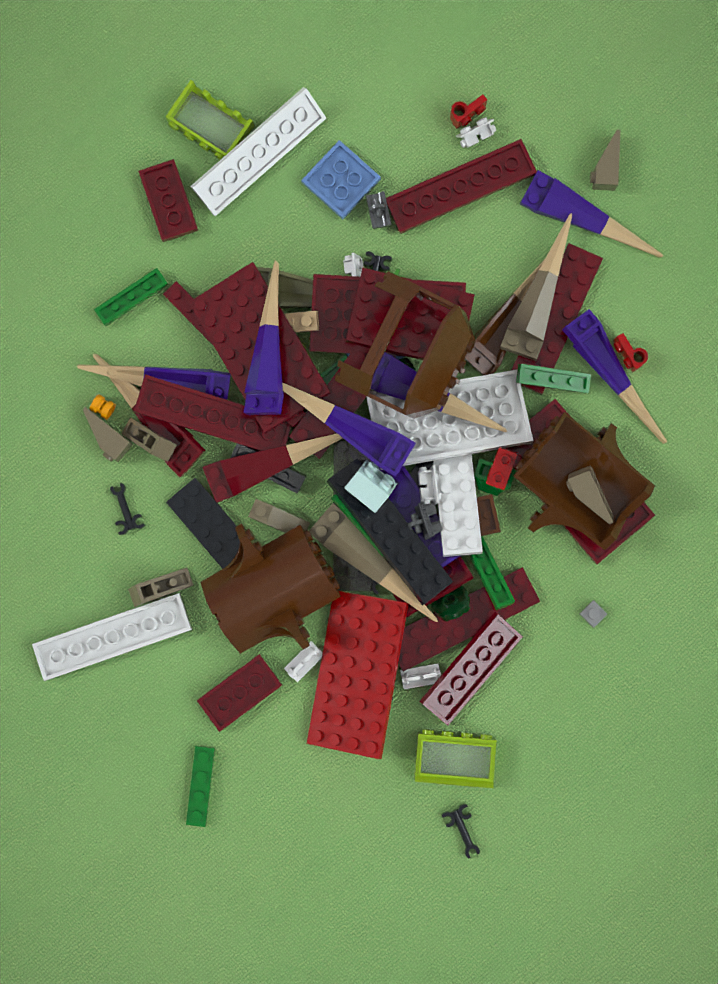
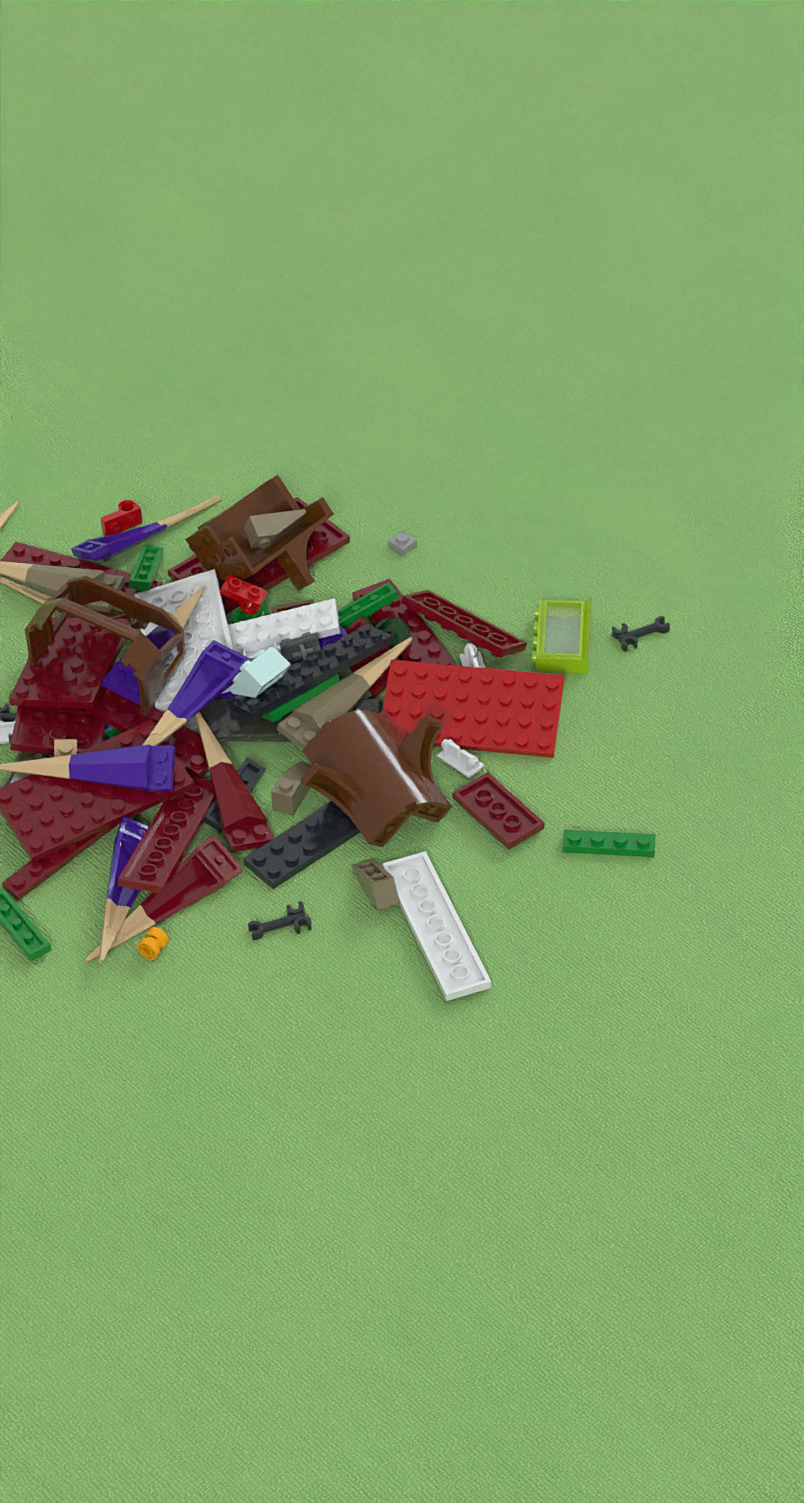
camera: 90 degrees left, 40 degrees down
dark tan slope [83,407,133,462] -> none
dark tan slope [121,417,177,462] -> none

